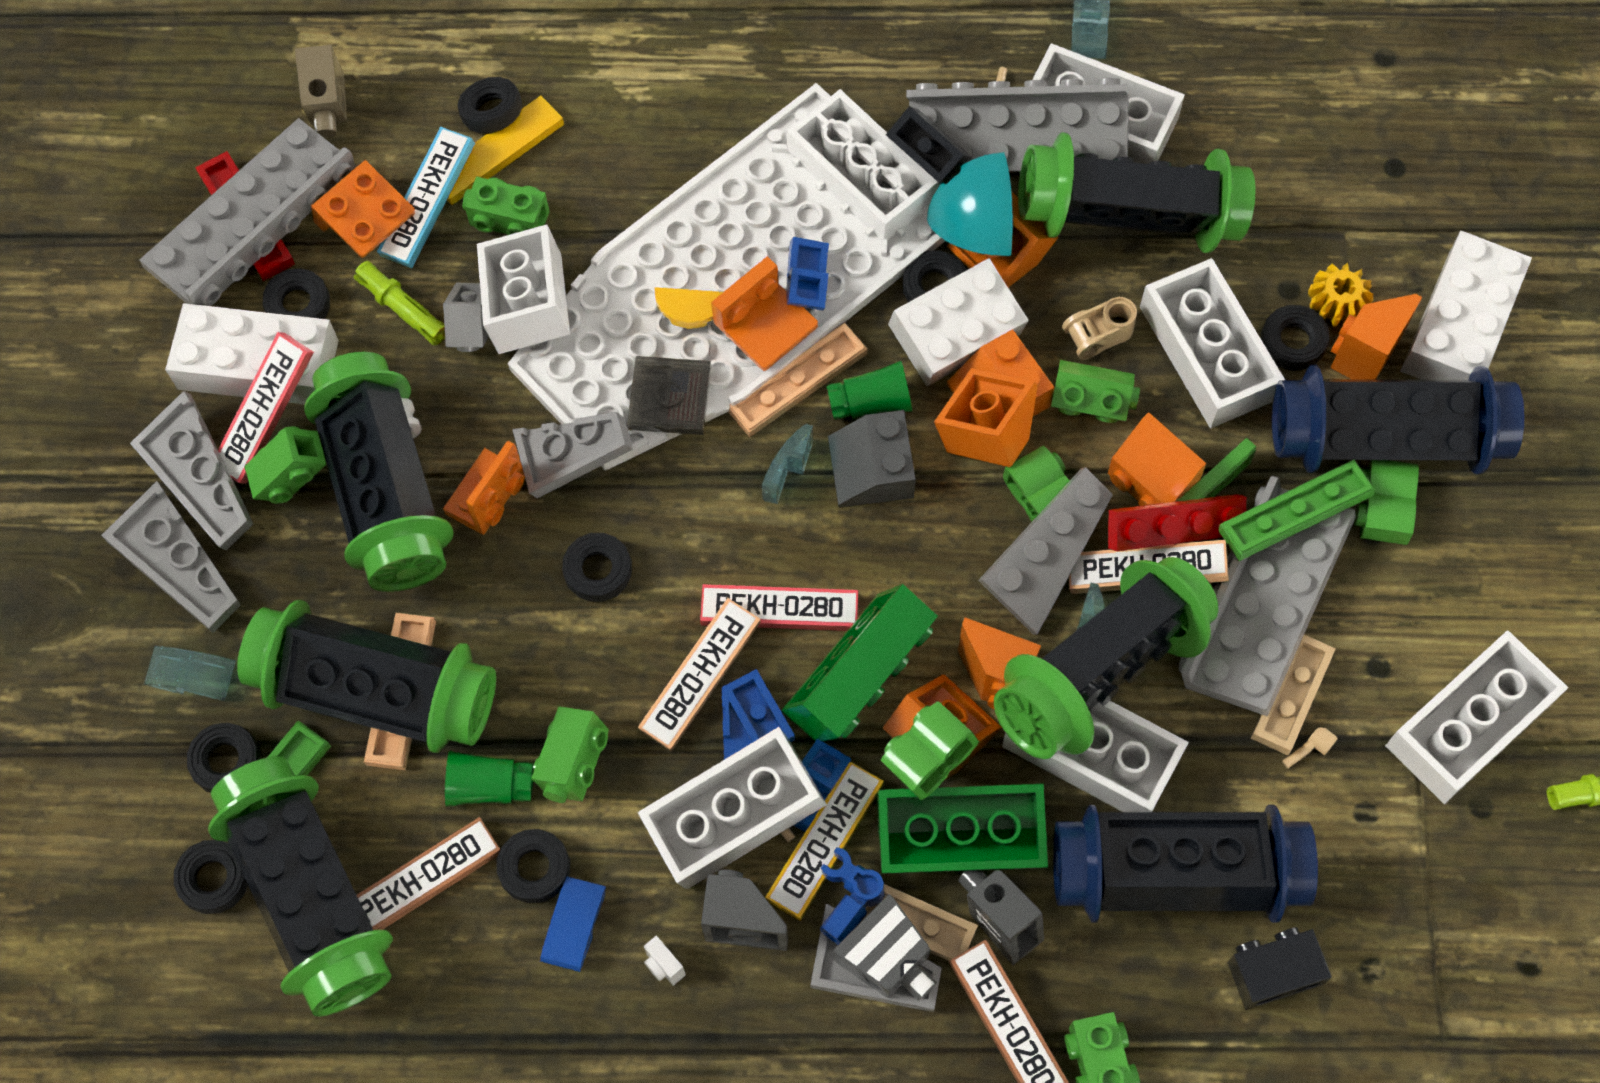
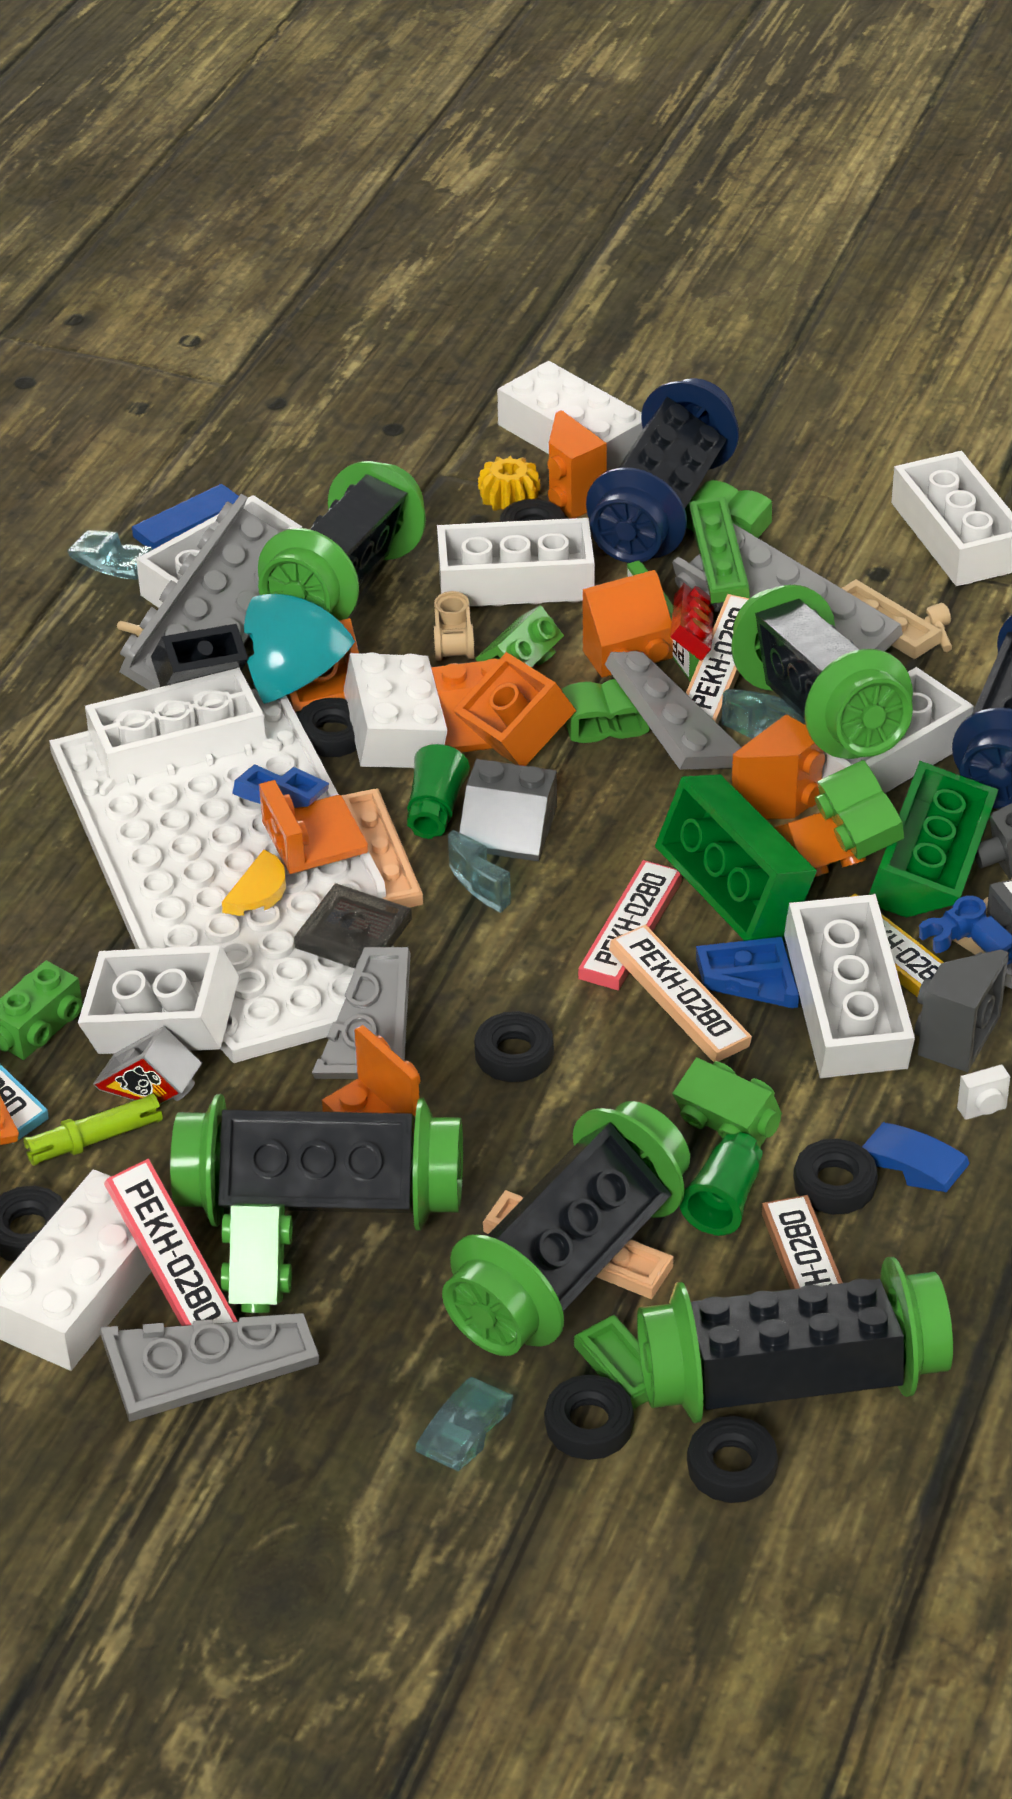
camera: 70 degrees left, 25 degrees down
light grey wing [101,481,241,633] -> none
none -> blue tile [132,484,239,551]

